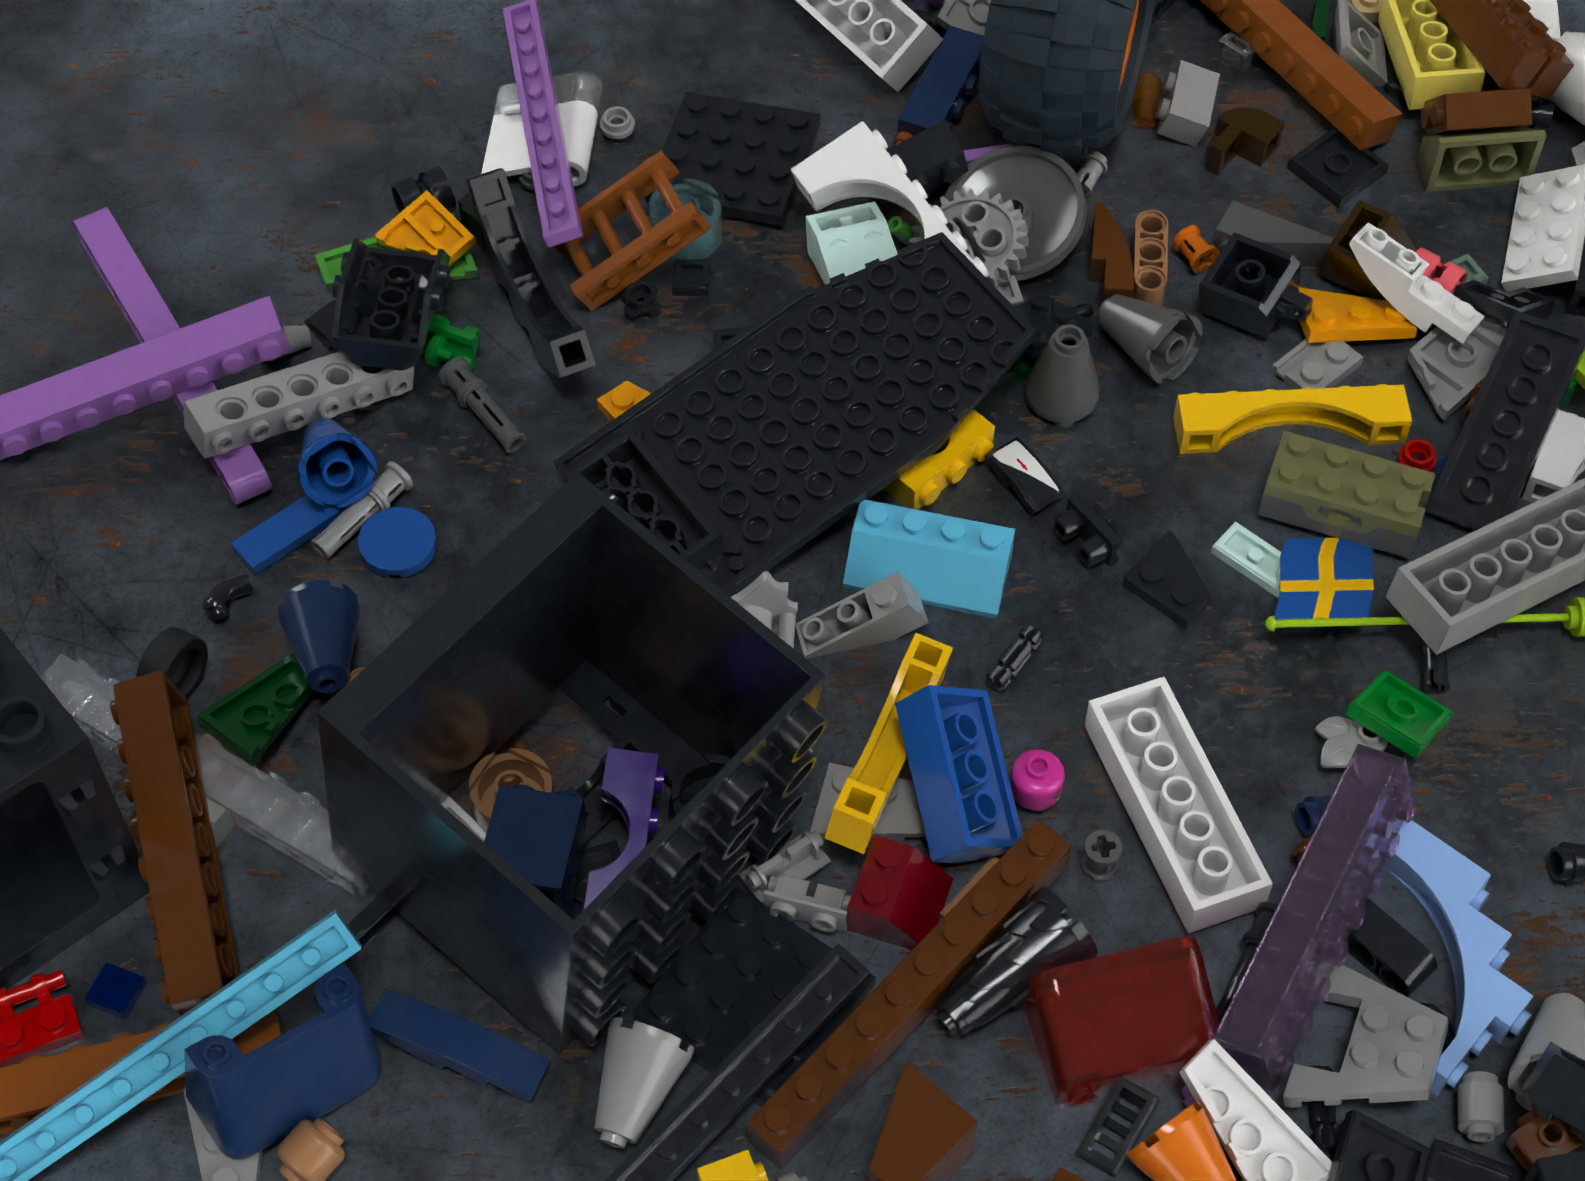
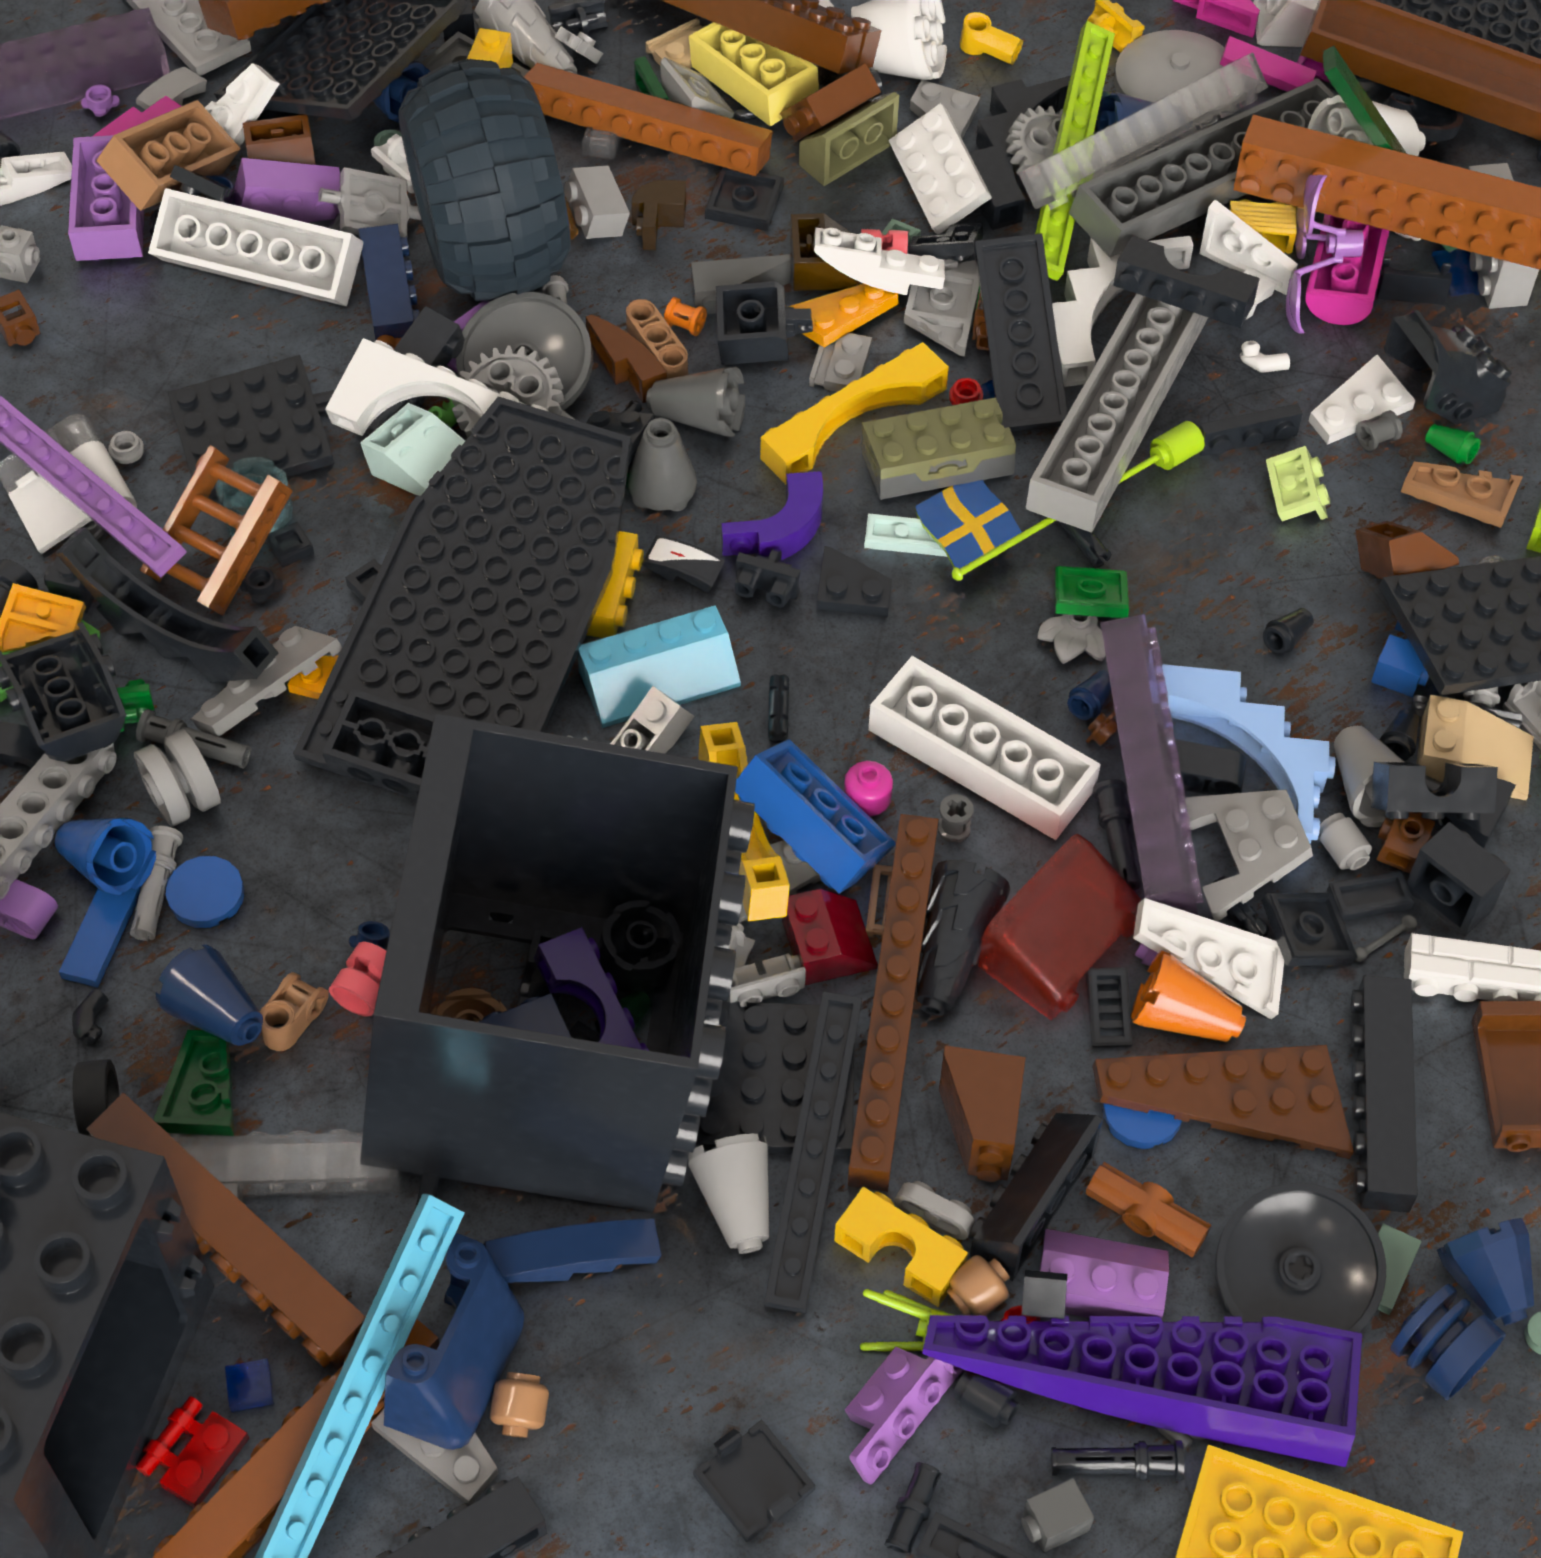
camera: 35 degrees left, 0 degrees up
none -> light grey wheel [134,729,221,827]
none -> light grey wing [191,626,343,737]
none -> dark purple arch [721,471,823,560]

